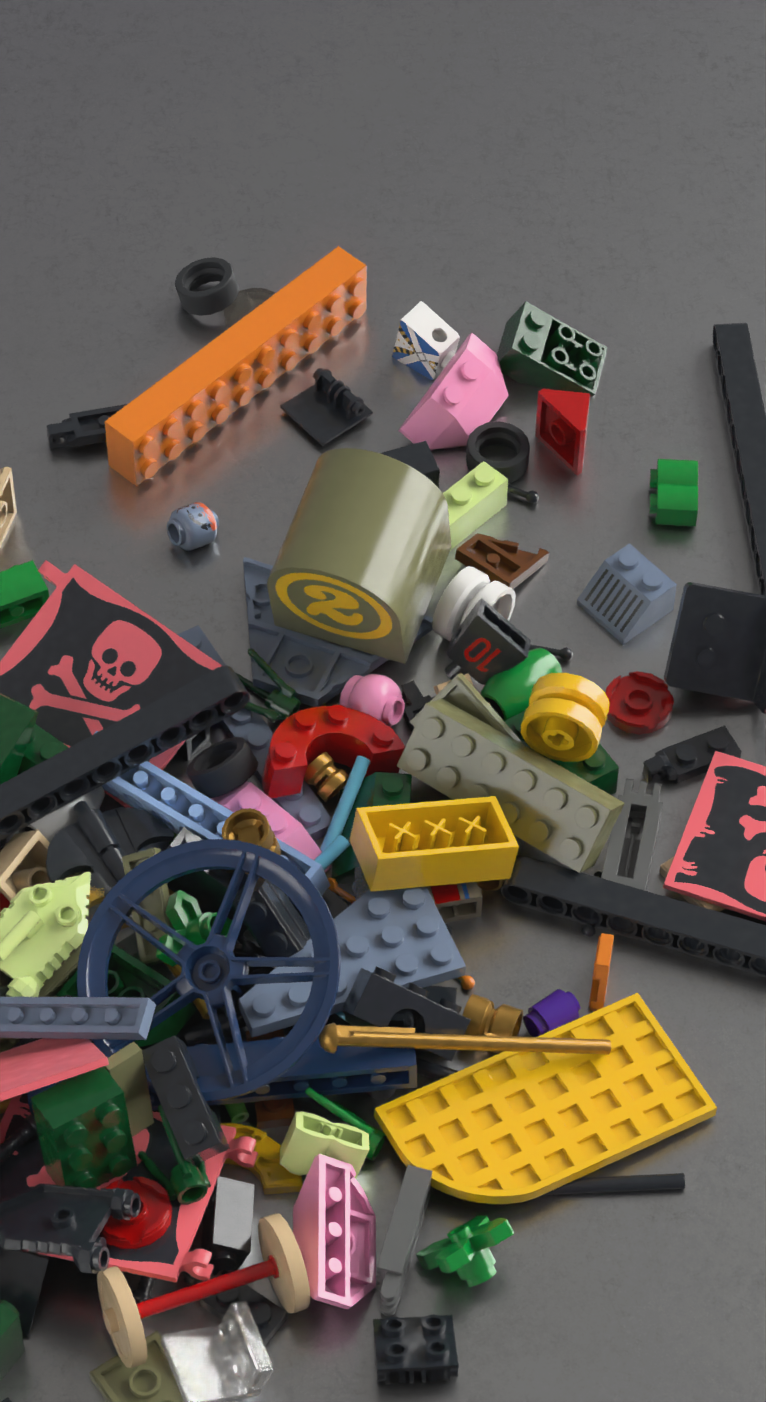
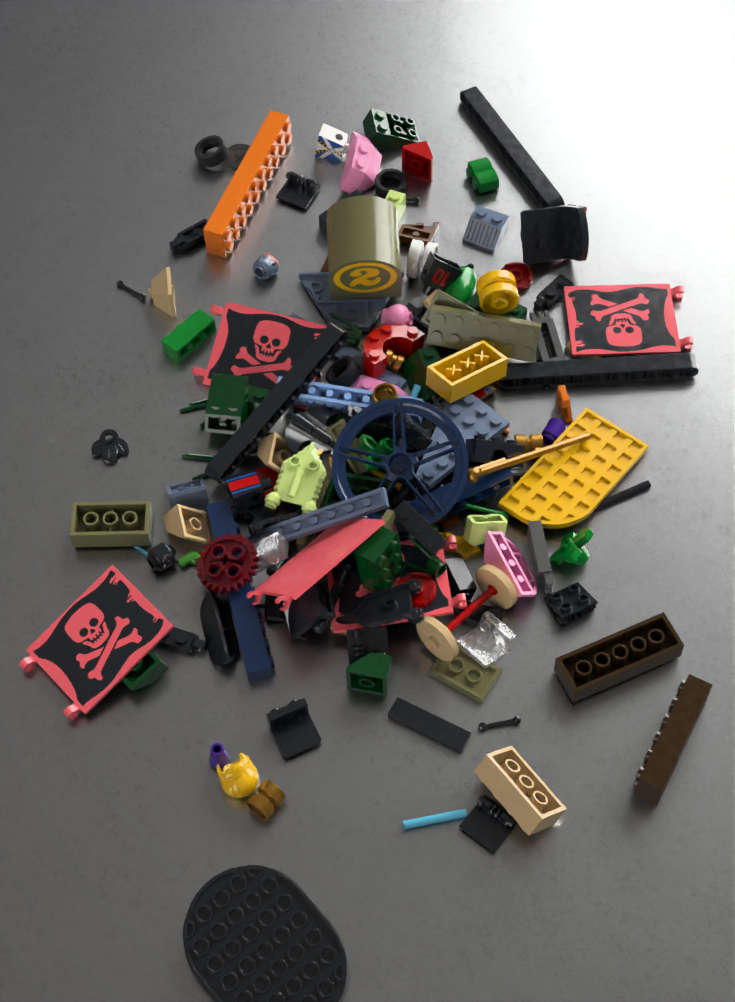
camera: 20 degrees left, 5 degrees up
medium azure bar [320,756,370,852] -> none

